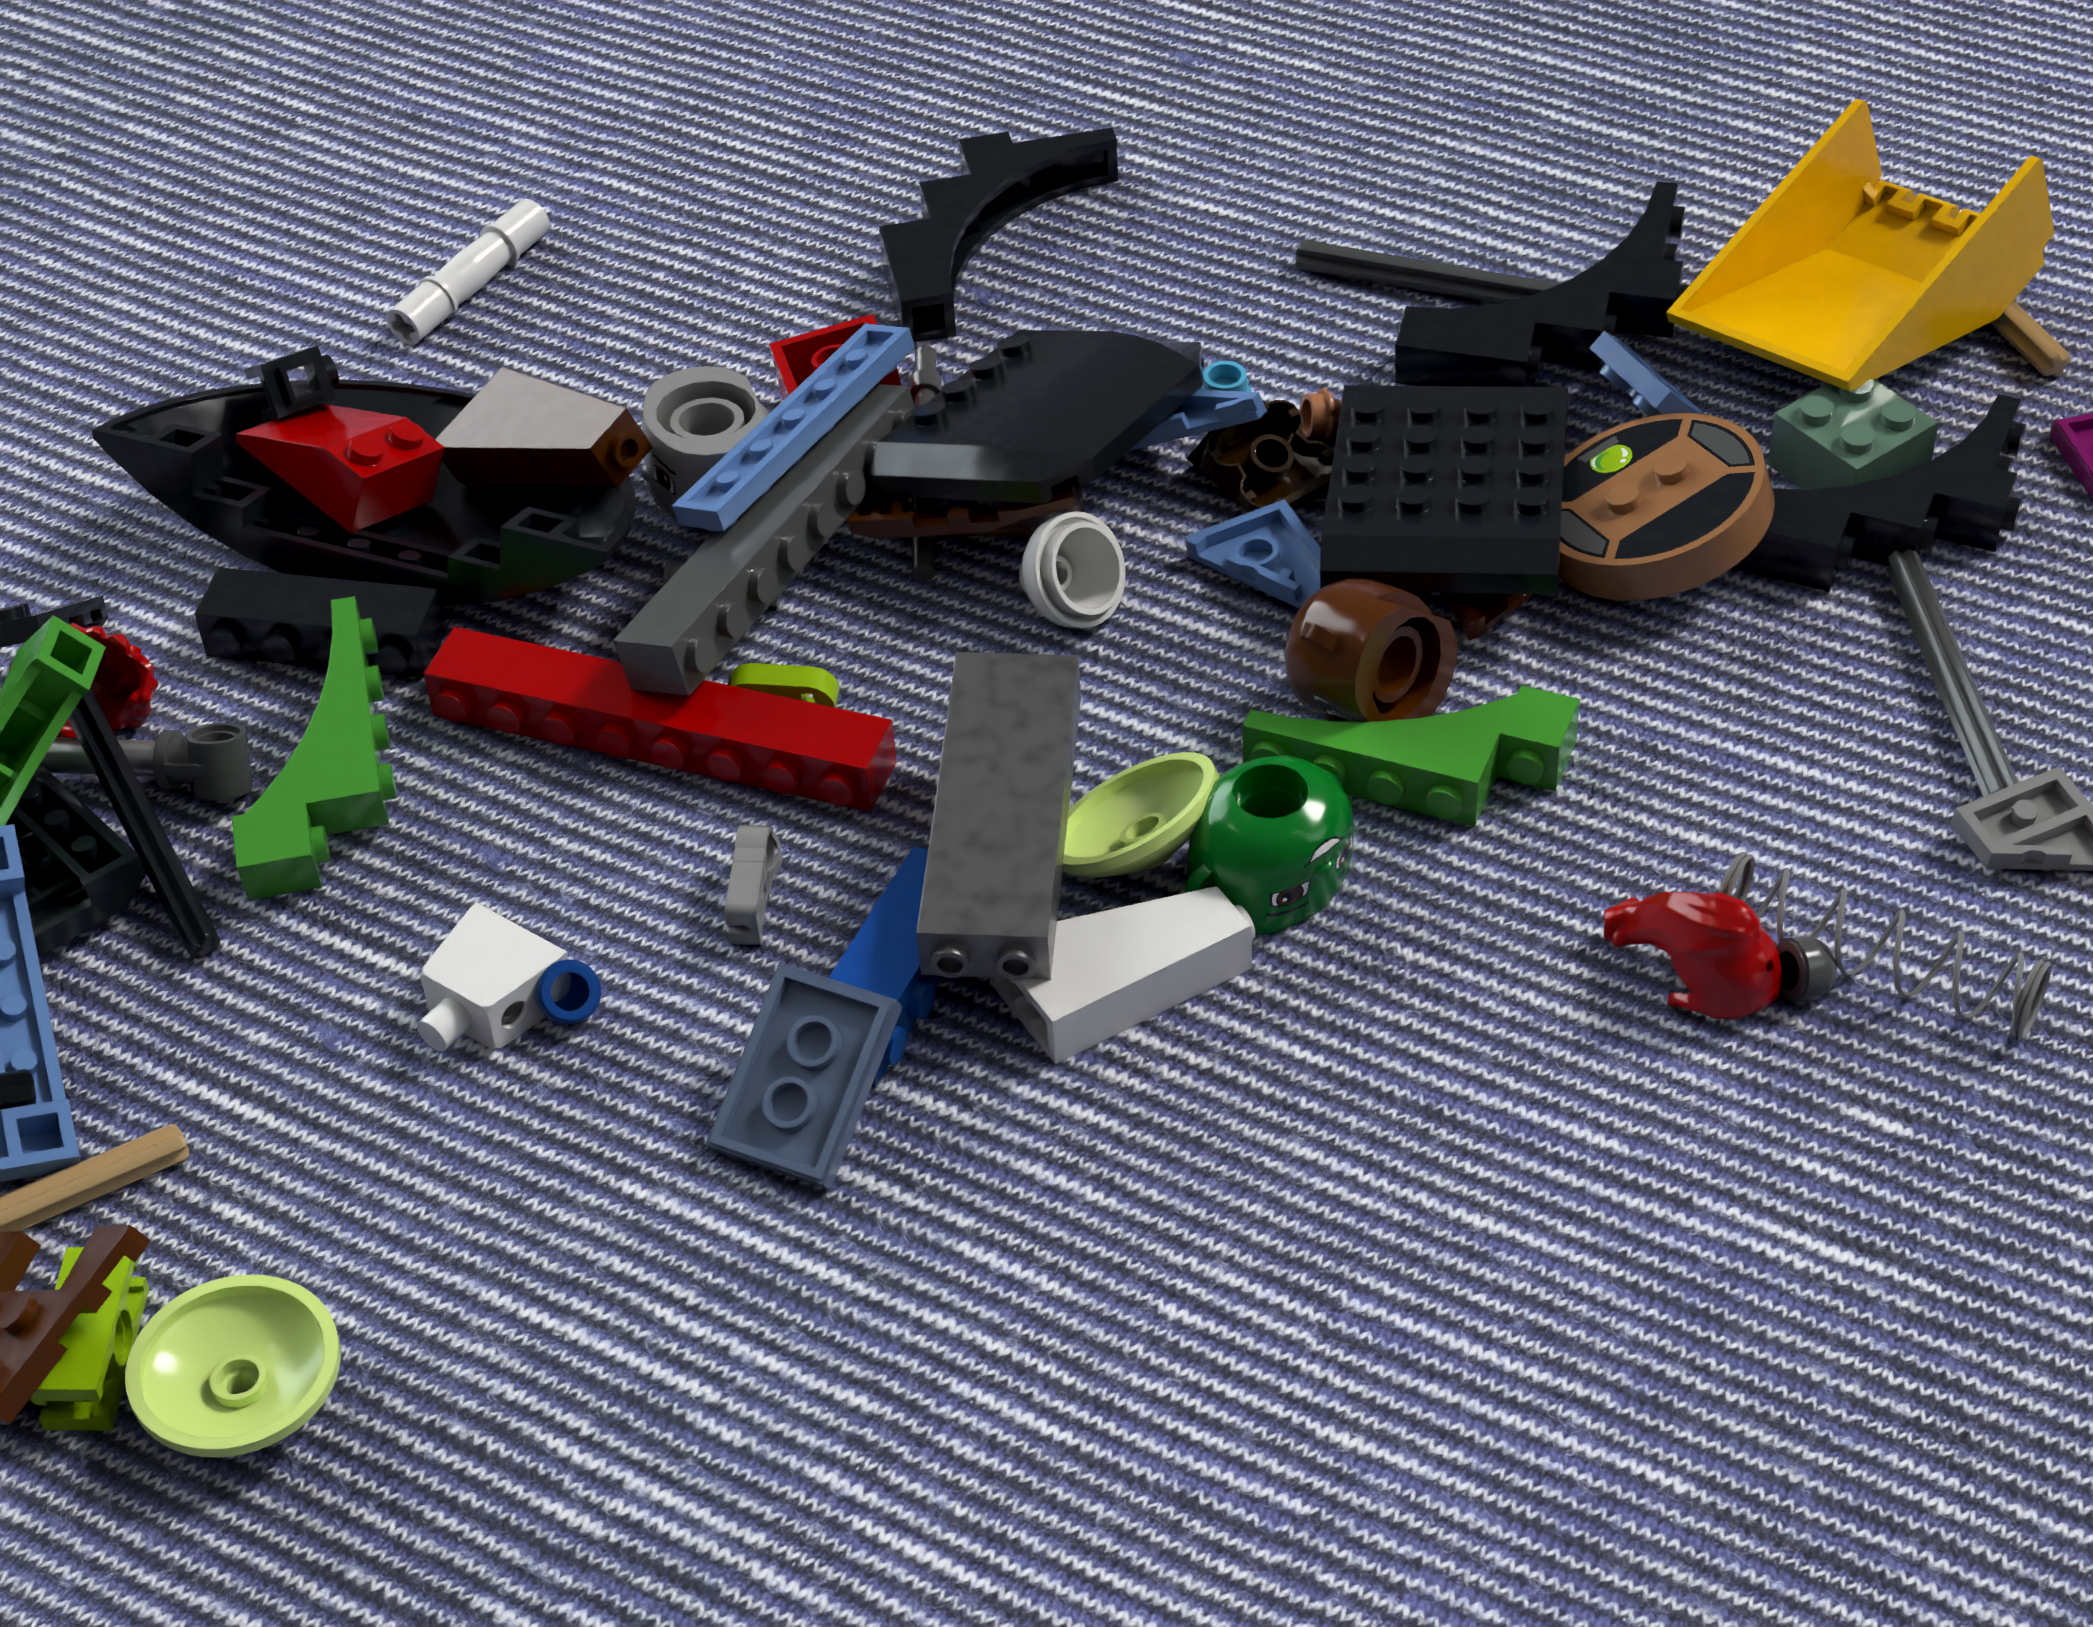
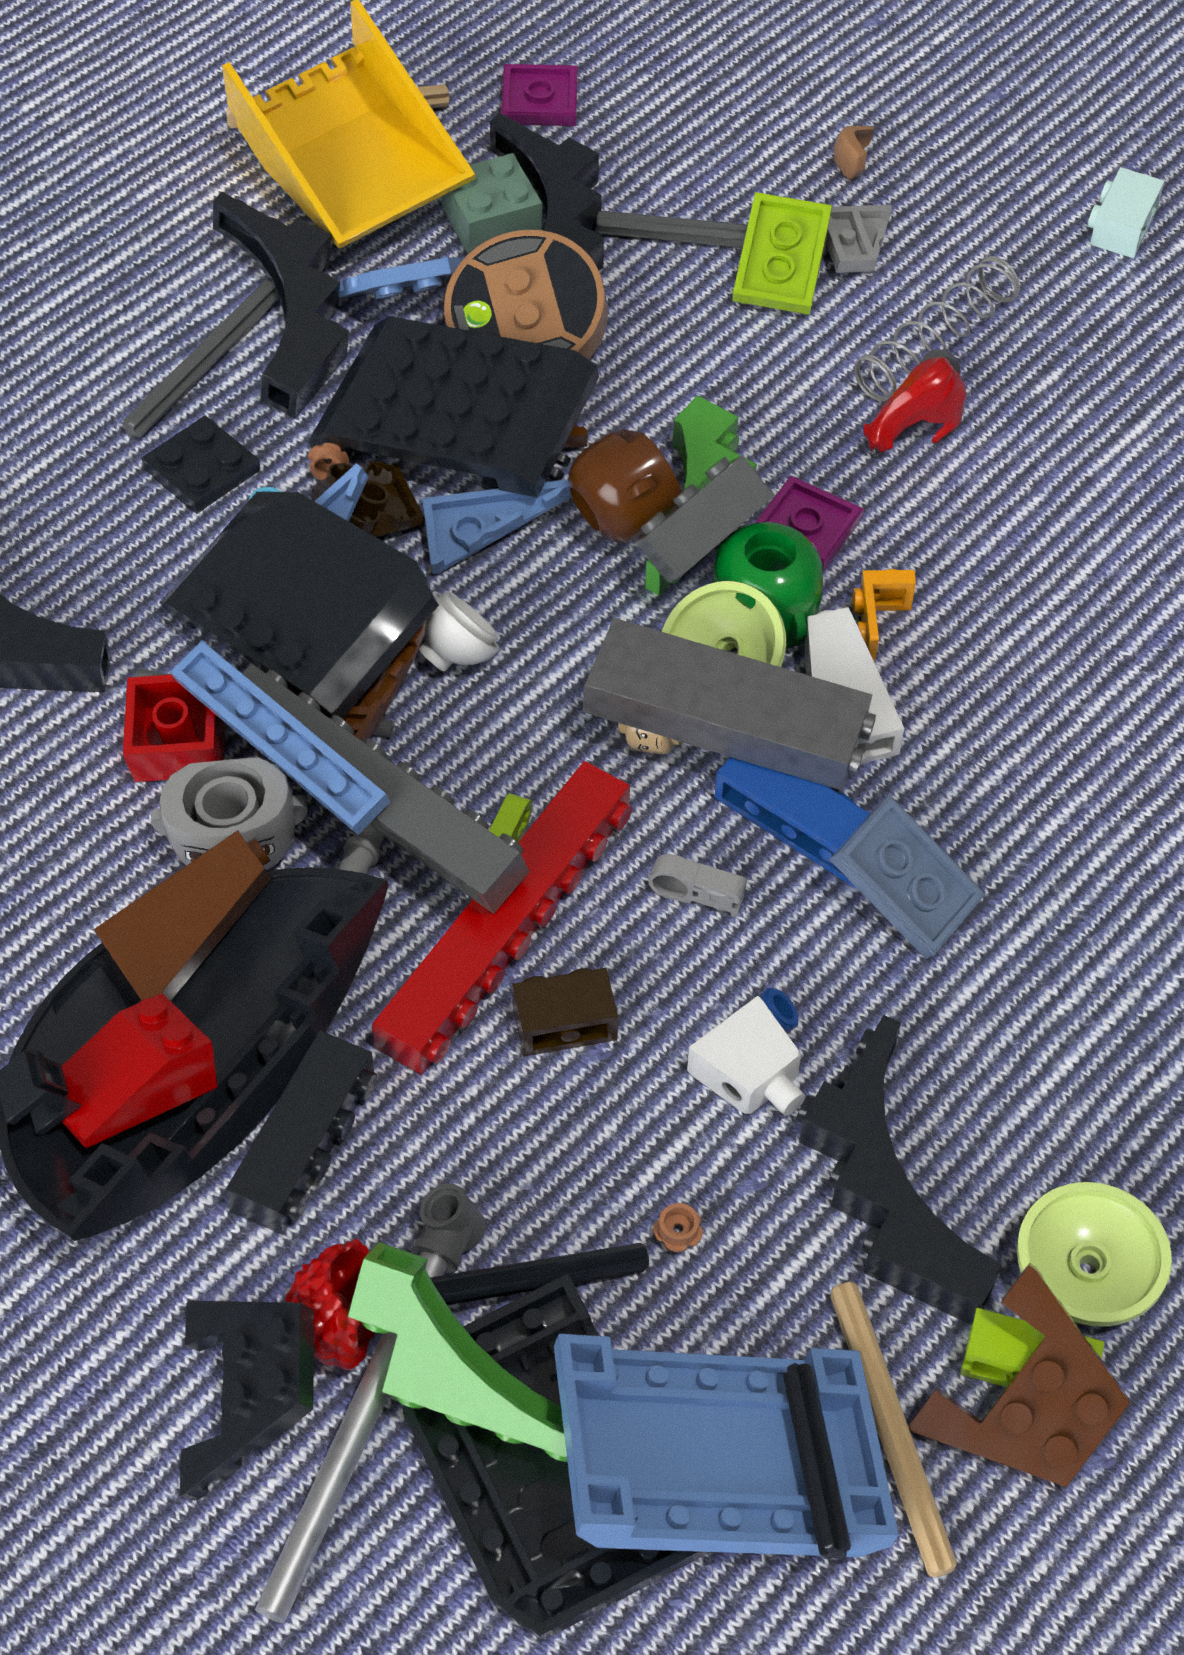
camera: 80 degrees left, 10 degrees up
bright green arch [231,596,397,900] -> none
none -> black plate [141,415,260,514]
none -> dark brown brick [512,968,618,1057]
none -> dark grey wedge [635,455,775,582]
none -> nougat plate [653,1203,703,1252]
none -> lime plate [732,192,832,315]
none -> magenta tile [755,476,864,572]
none -> black arch [796,1015,1002,1325]
none -> light orange bracket [852,569,916,663]

